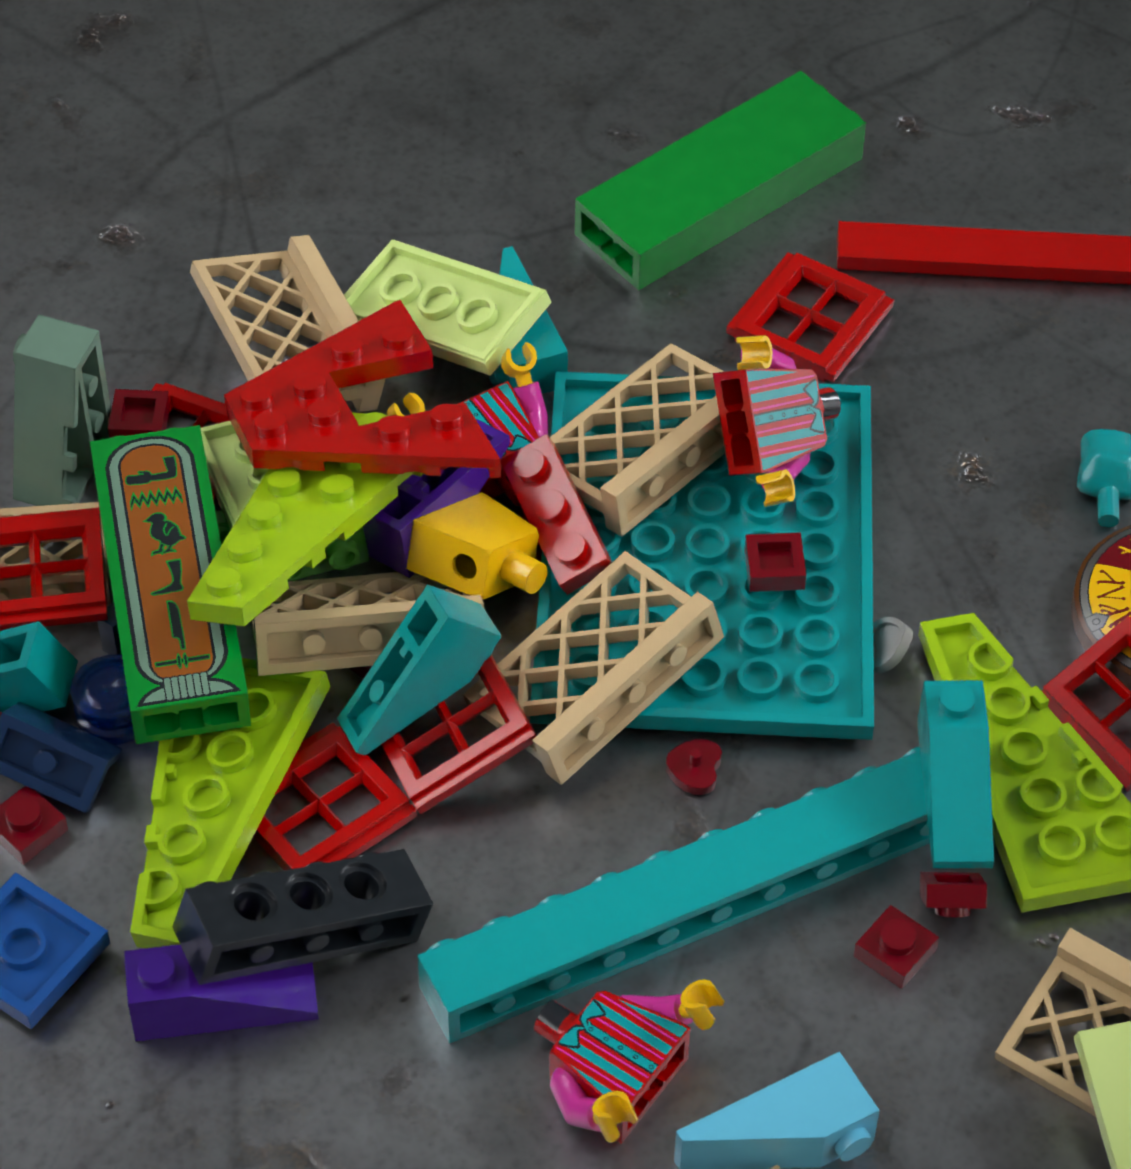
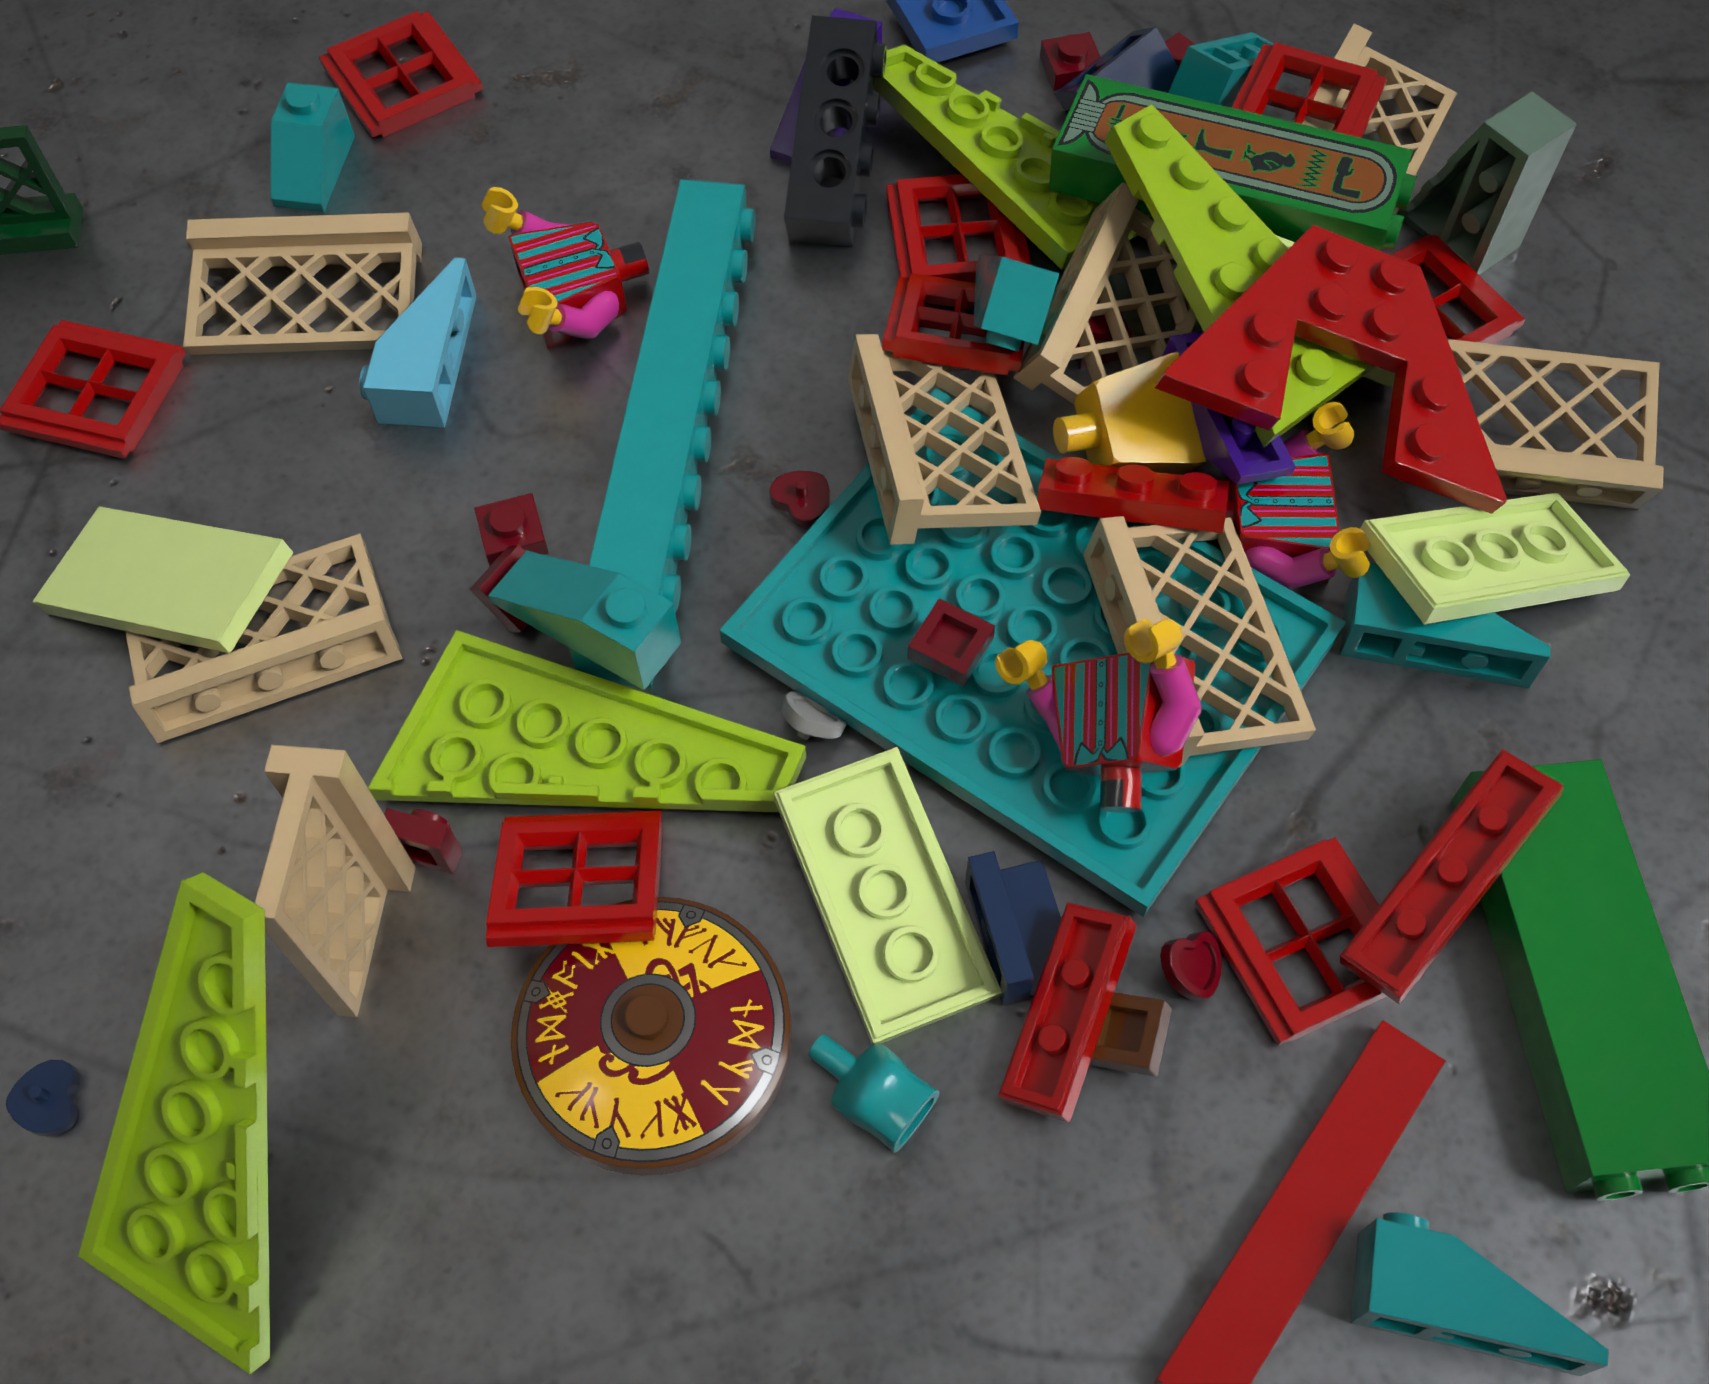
camera: 125 degrees right, 10 degrees up
dark red plate [108,389,170,438] -> none
none -> yellowish green tile [774,747,1002,1045]
none -> dark blue panel [965,851,1061,1007]
none -> red tile [998,902,1137,1123]
none -> reddish brown plate [1090,992,1172,1077]
none -> dark red piece [1160,931,1222,1000]
none -> red tile [1340,749,1564,1004]
none -> teal slope [1350,1212,1609,1376]

